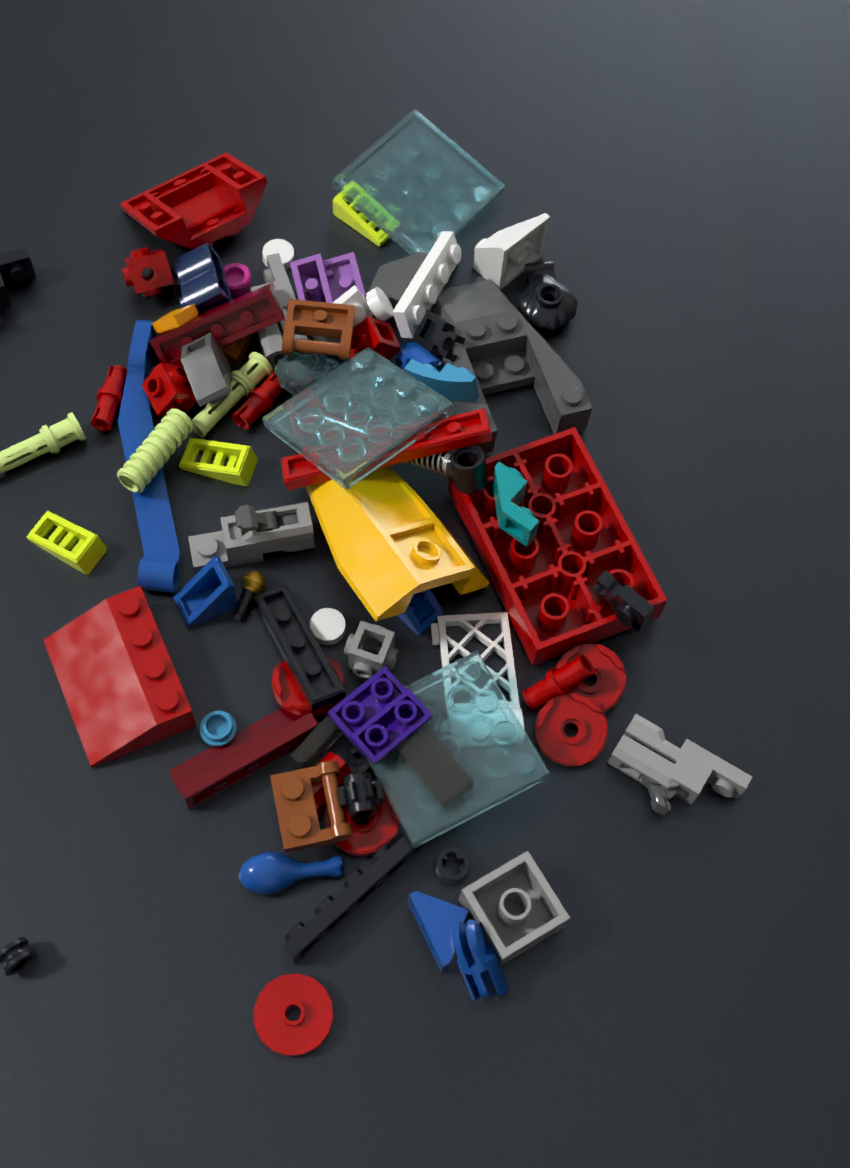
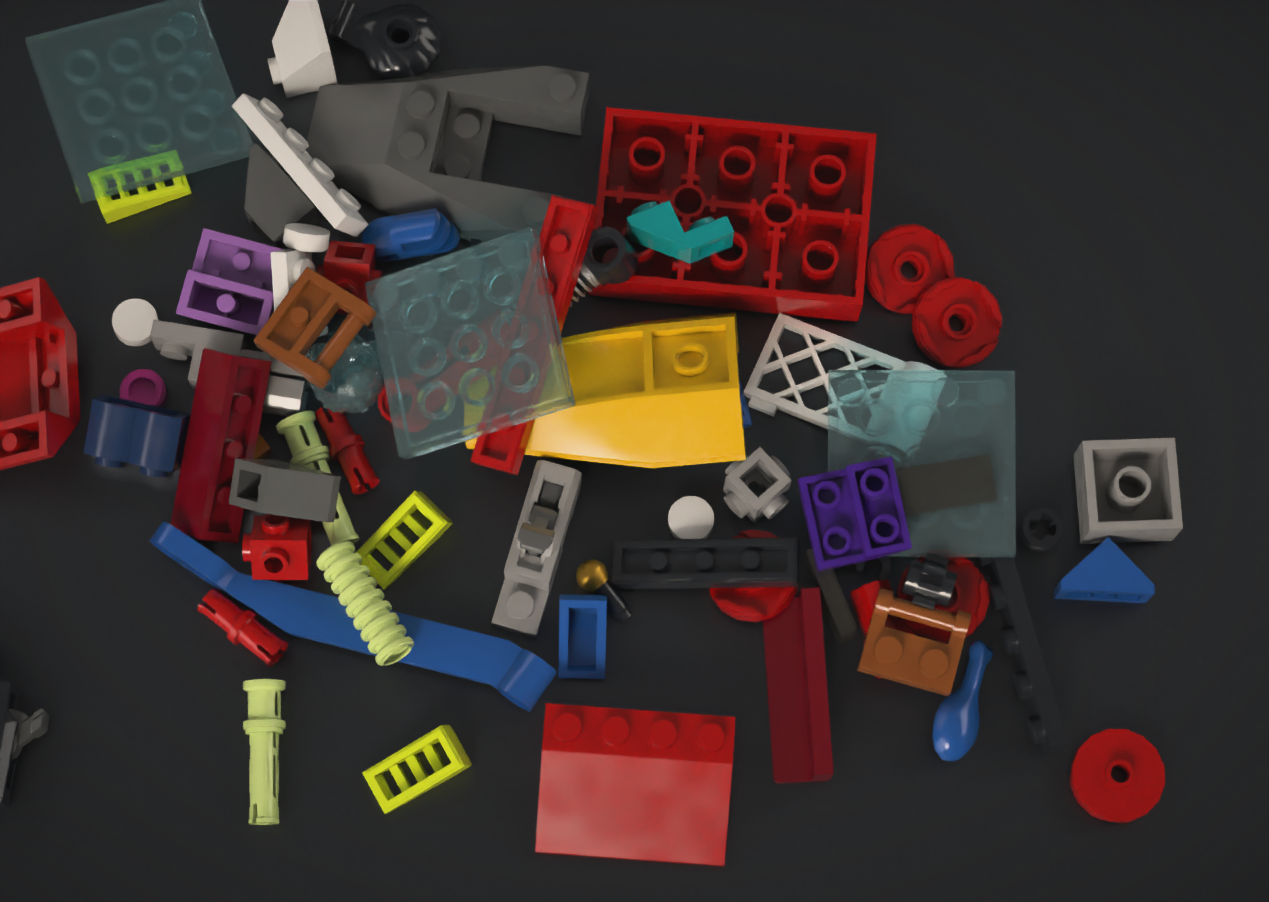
camera: 60 degrees left, 10 degrees up
red brick [121,247,174,297] -> none
light orange tile [152,304,199,334] -> none
dark azure plate [199,711,237,747] -> none
dark azure slope [404,359,479,401] -> none
black plate [412,310,466,361] -> none
blue arm [452,920,509,1000] -> none
red pin [522,654,594,710] -> none
black plate [593,570,655,632] -> none
light grey plate [608,714,752,816] -> none

